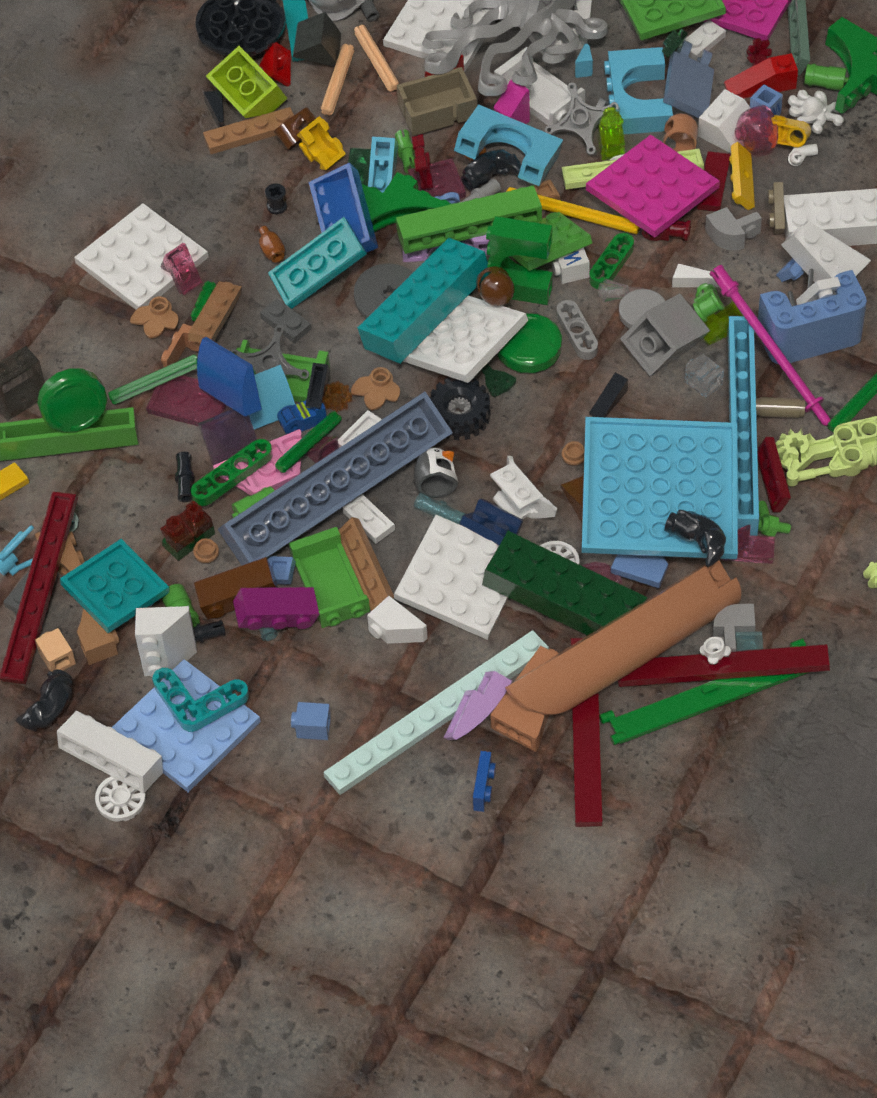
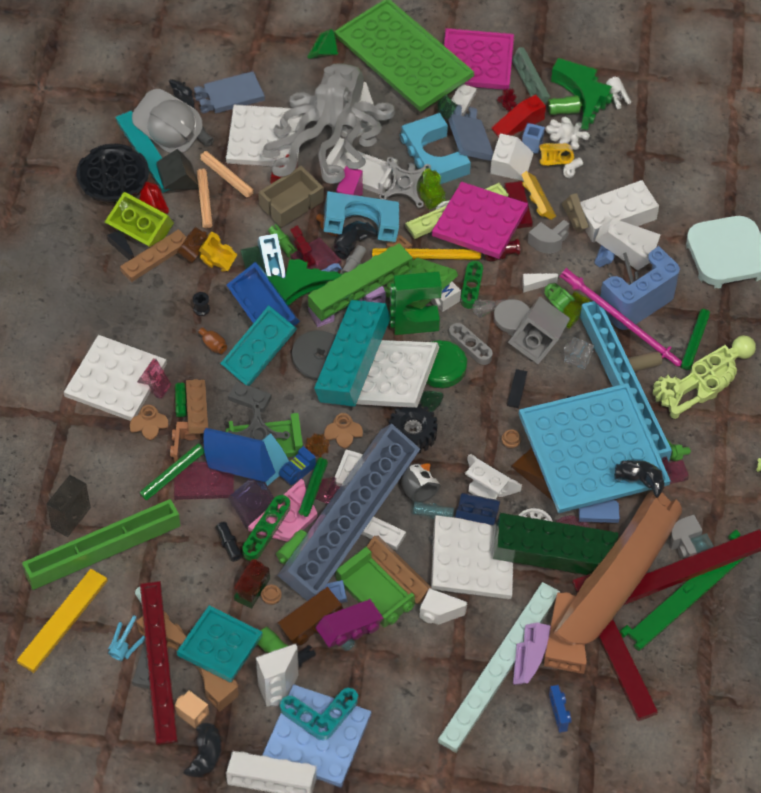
camera: 25 degrees left, 0 degrees up
green piece [37,368,108,432] -> none
medium blue brick [291,702,331,740] -> none
black piece [305,363,330,410] -> none
reddish brown helmet [476,266,515,307] -> none
medium azure slope [575,44,593,78] -> none
nougat helmet [663,113,698,152] -> none
white plate [700,637,731,664] -> none
clear pink cylinder [735,105,778,153] -> none
dark red tile [757,437,791,513] -> none
white plate [796,277,841,305] -> none

